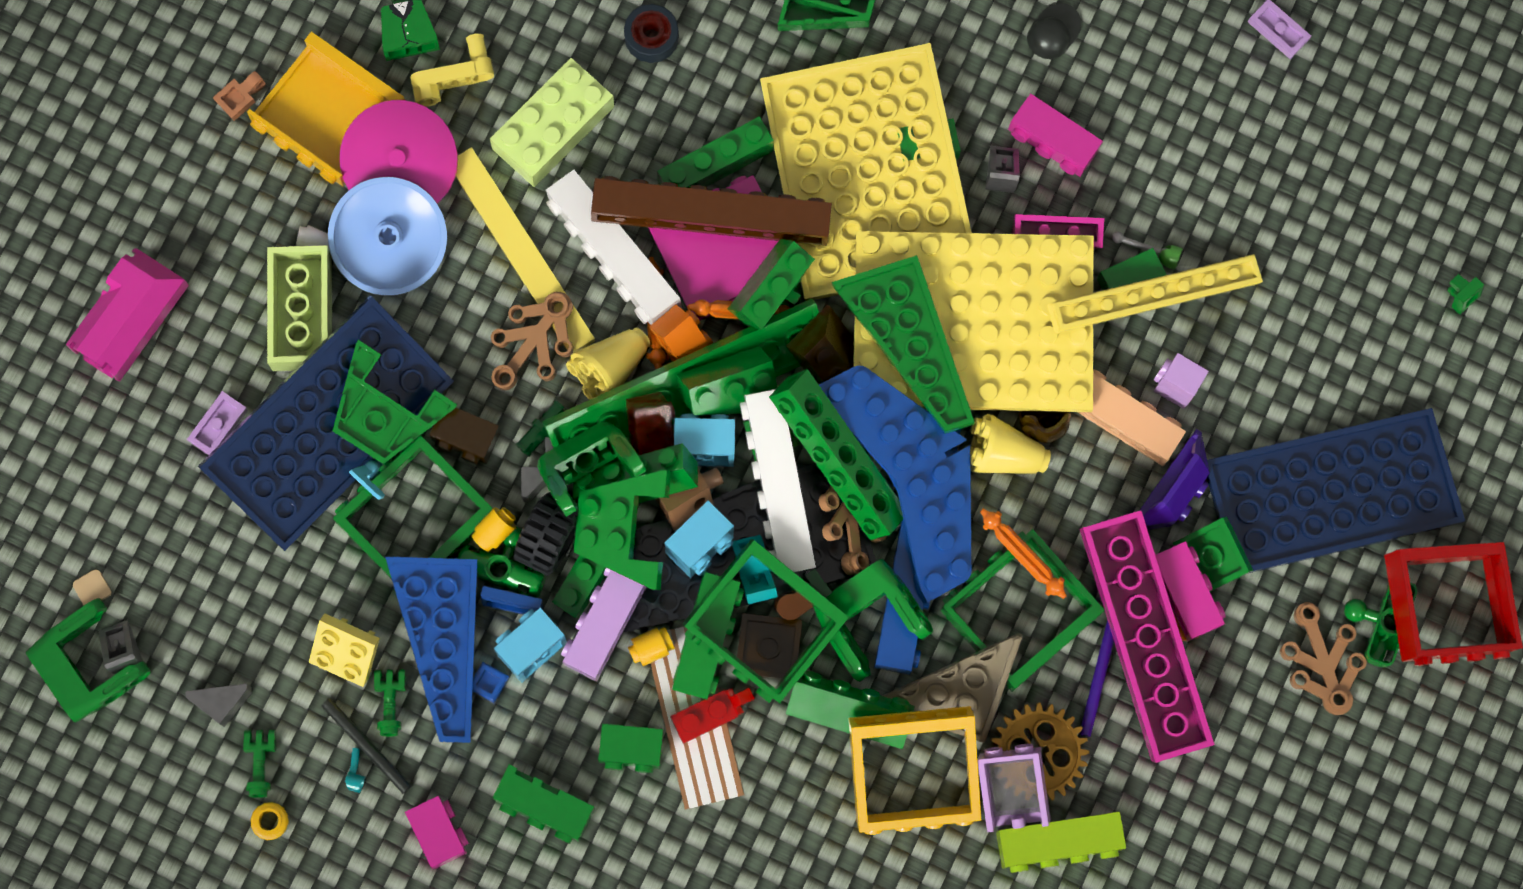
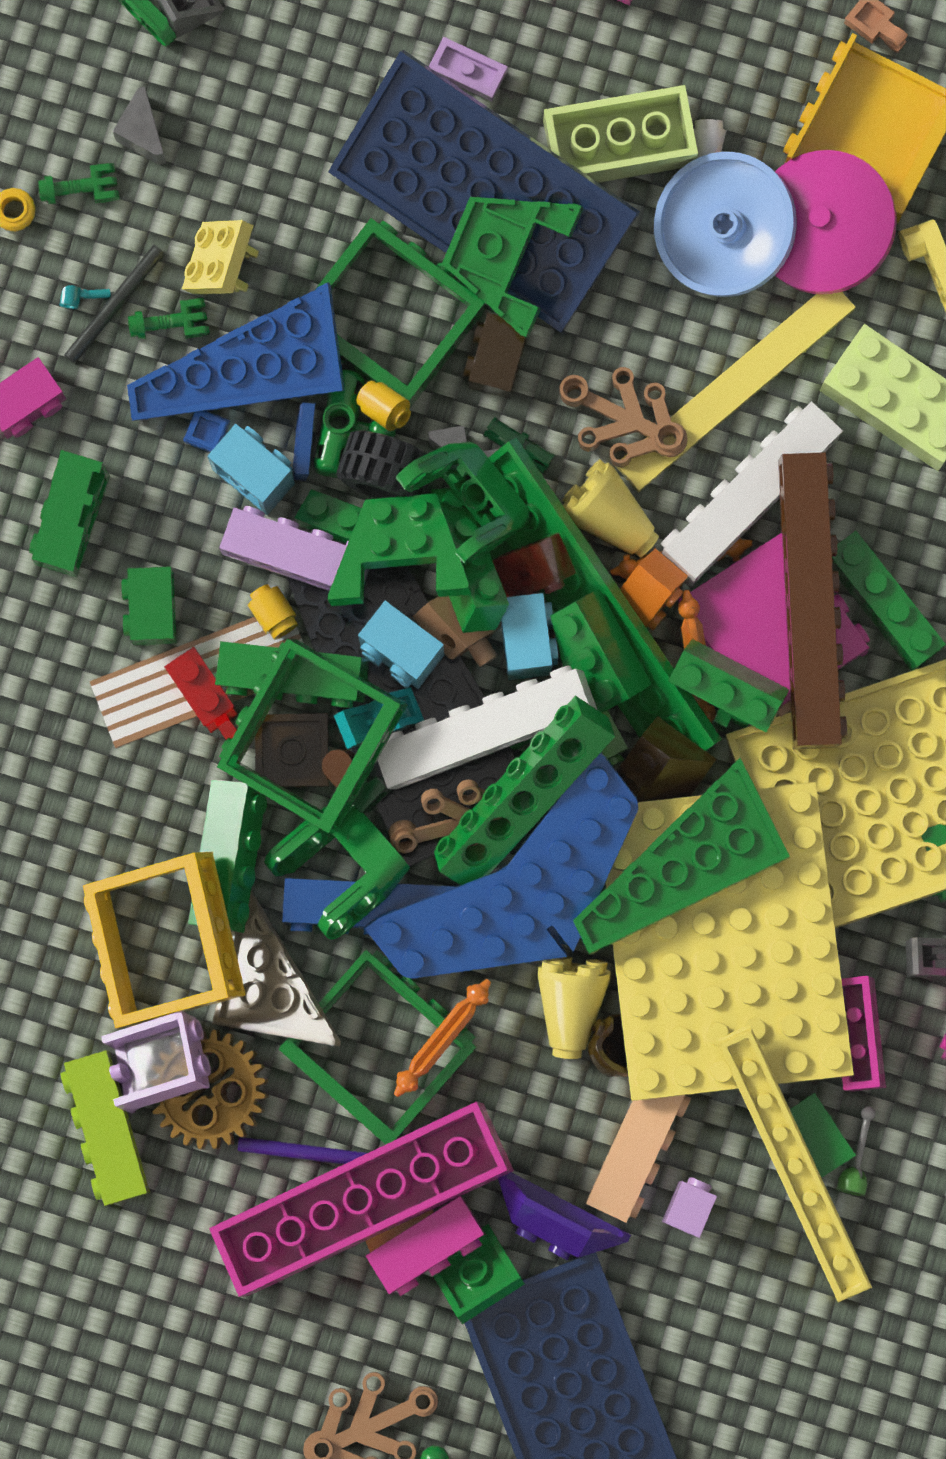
camera: 90 degrees right, 5 degrees up
medium azure piece [349,459,385,500] -> none

